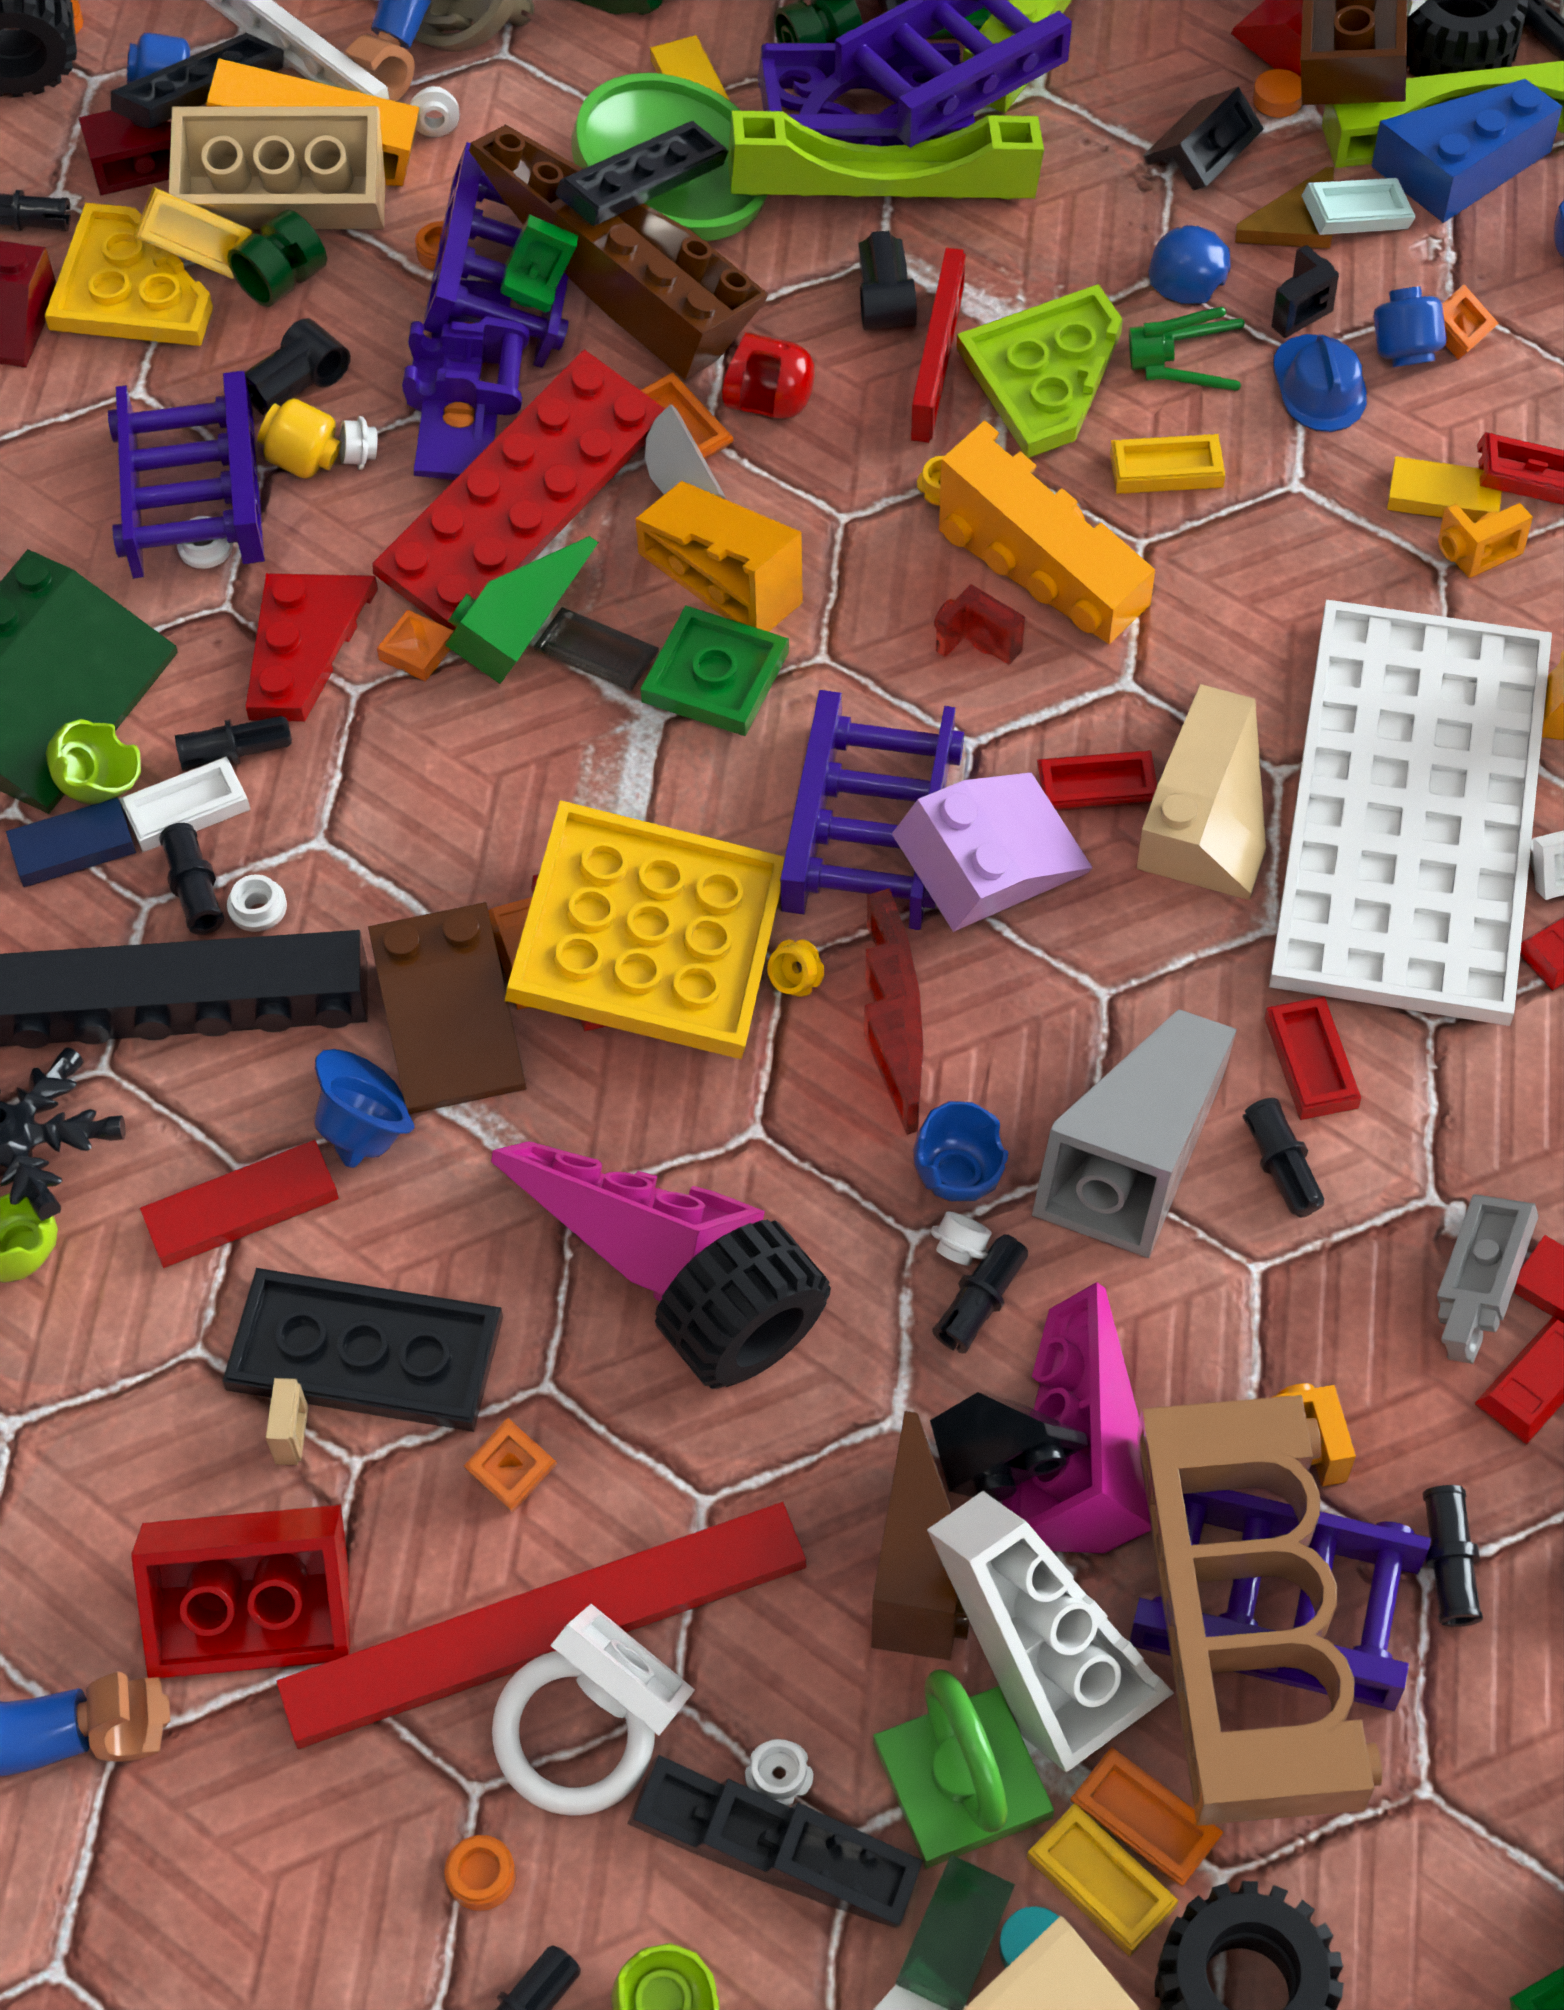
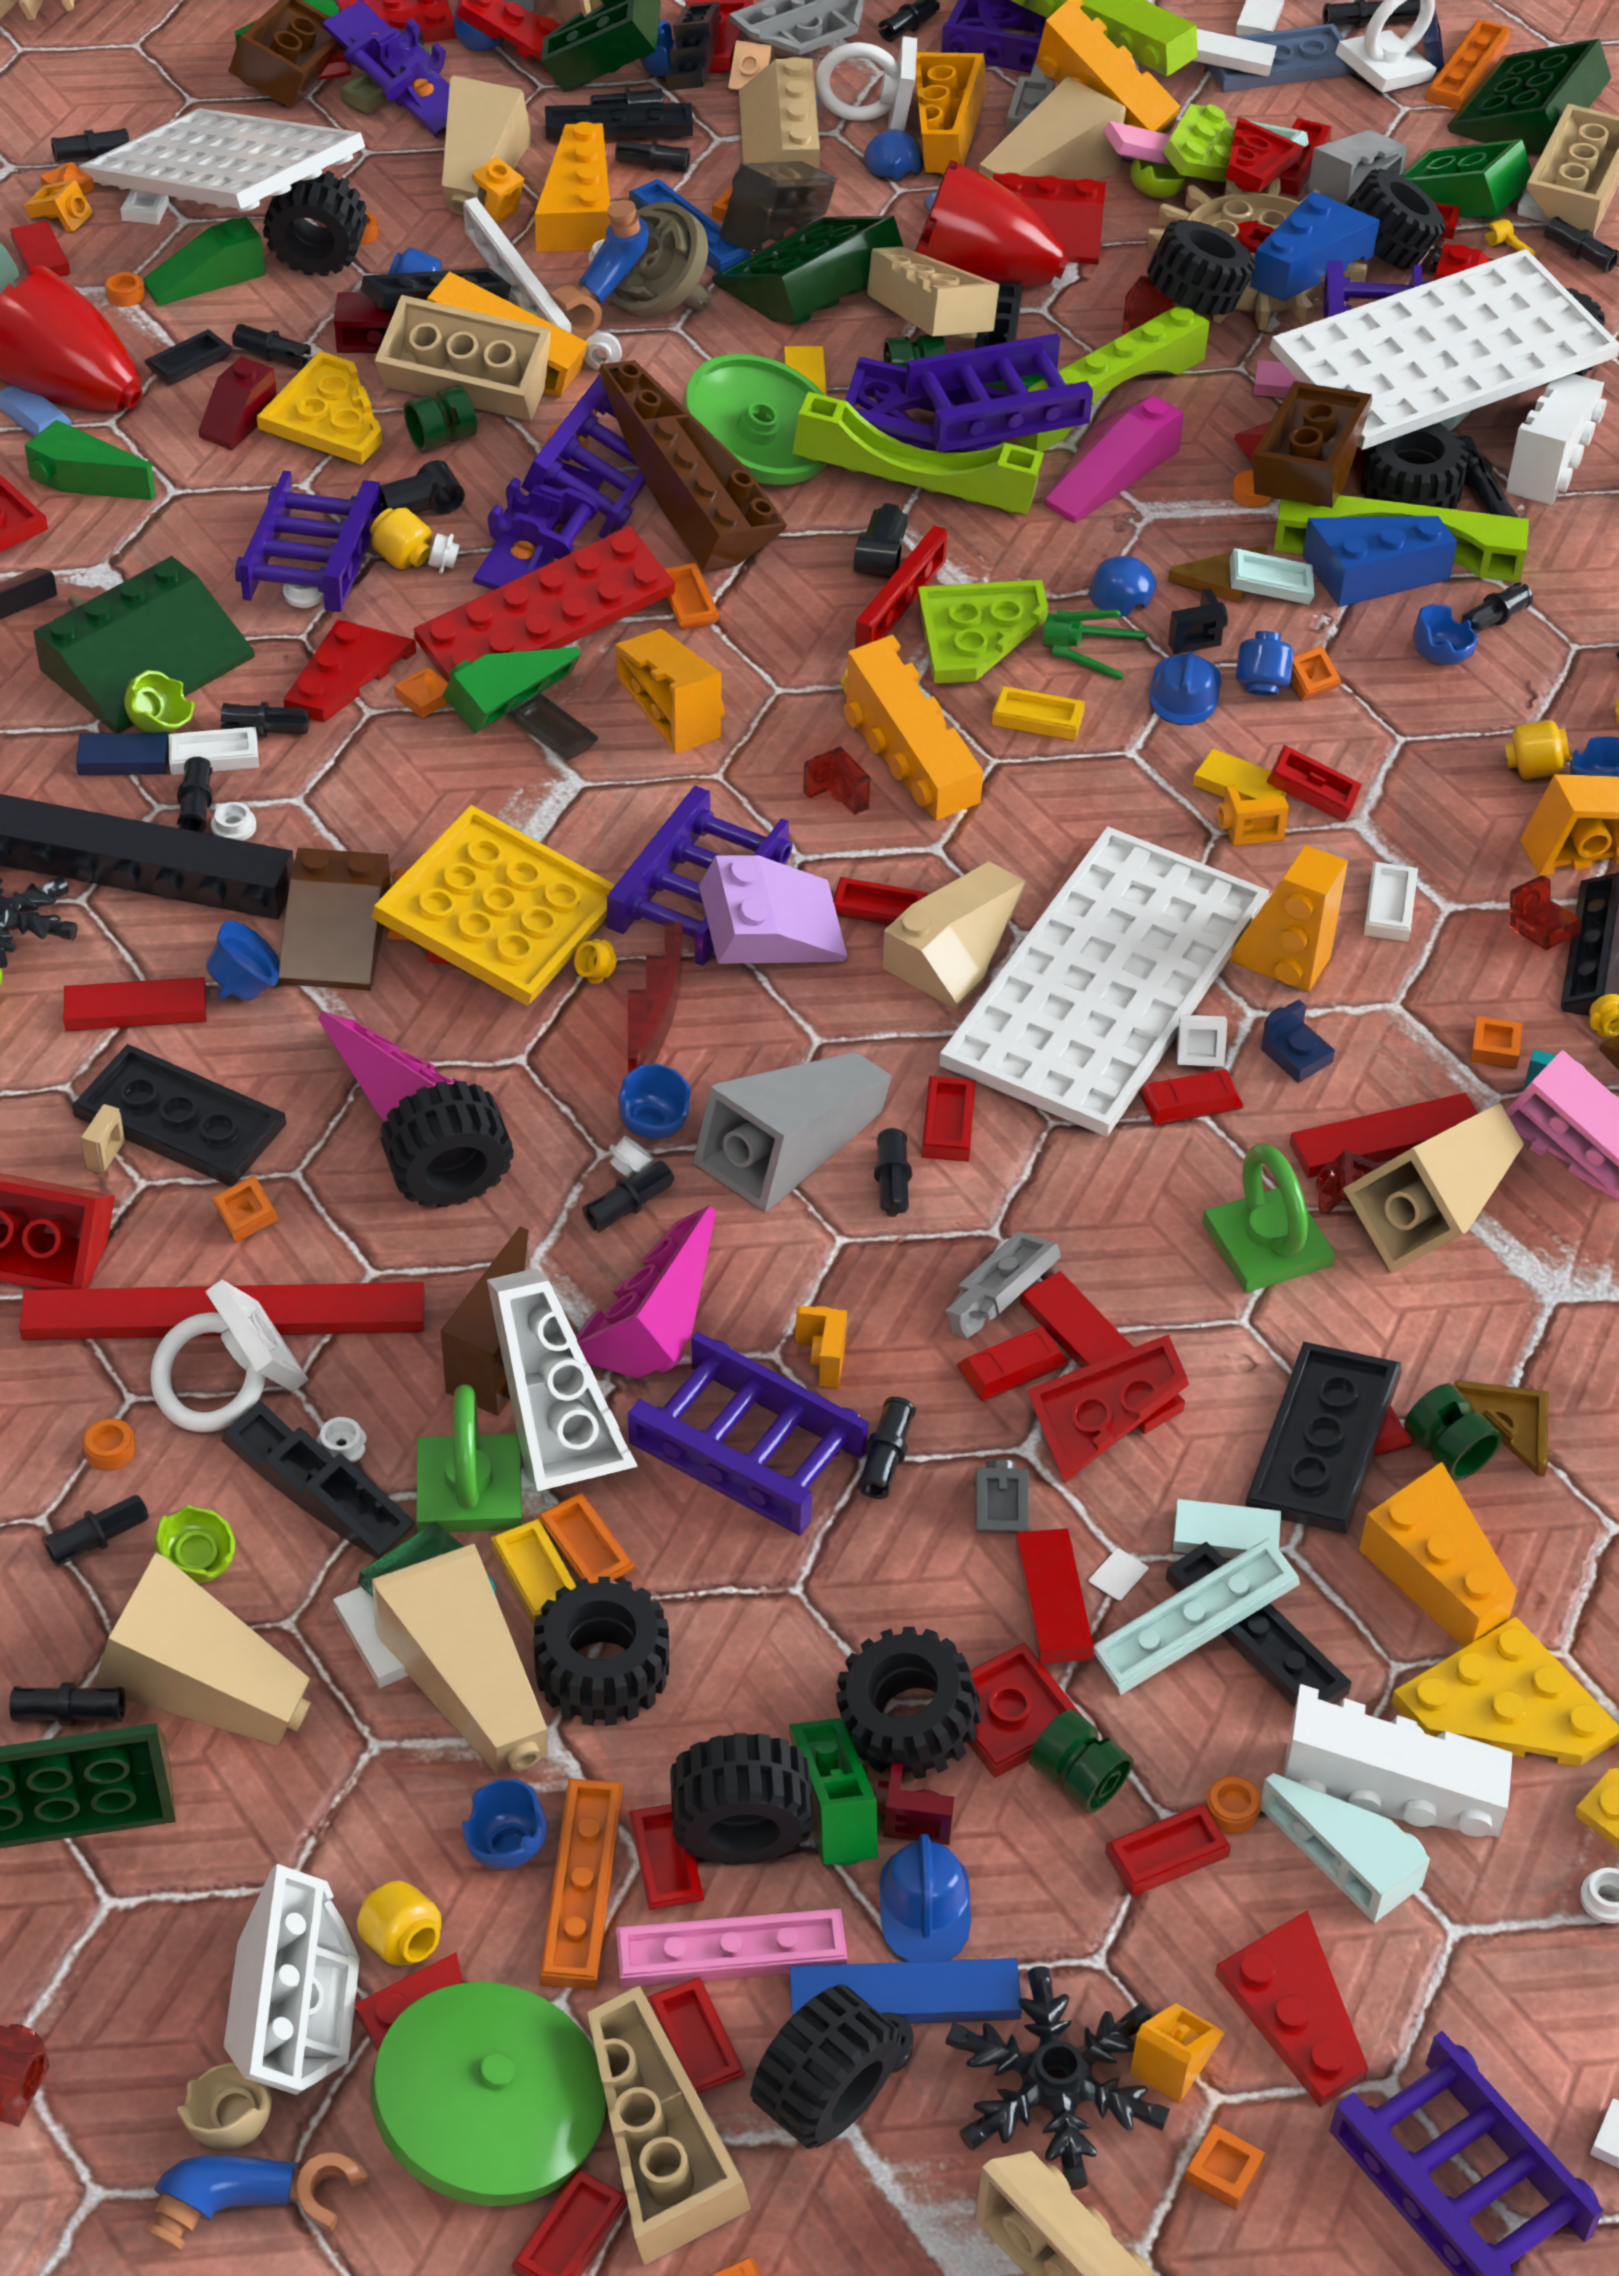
camera: 15 degrees right, 10 degrees down
yellow tile [134,186,253,279] -> none
green bracket [500,214,578,312] -> none
black tile [555,121,729,226] -> none
green plate [640,605,789,736] -> none
light grey tile [644,404,726,499] -> none
red helmet [722,332,815,419] -> none
black slope [930,1392,1089,1502] -> none
medium nougat fence [1137,1395,1382,1826] -> none
black panel [1143,86,1264,191] -> none
none -> dark pink wedge [1044,395,1184,524]

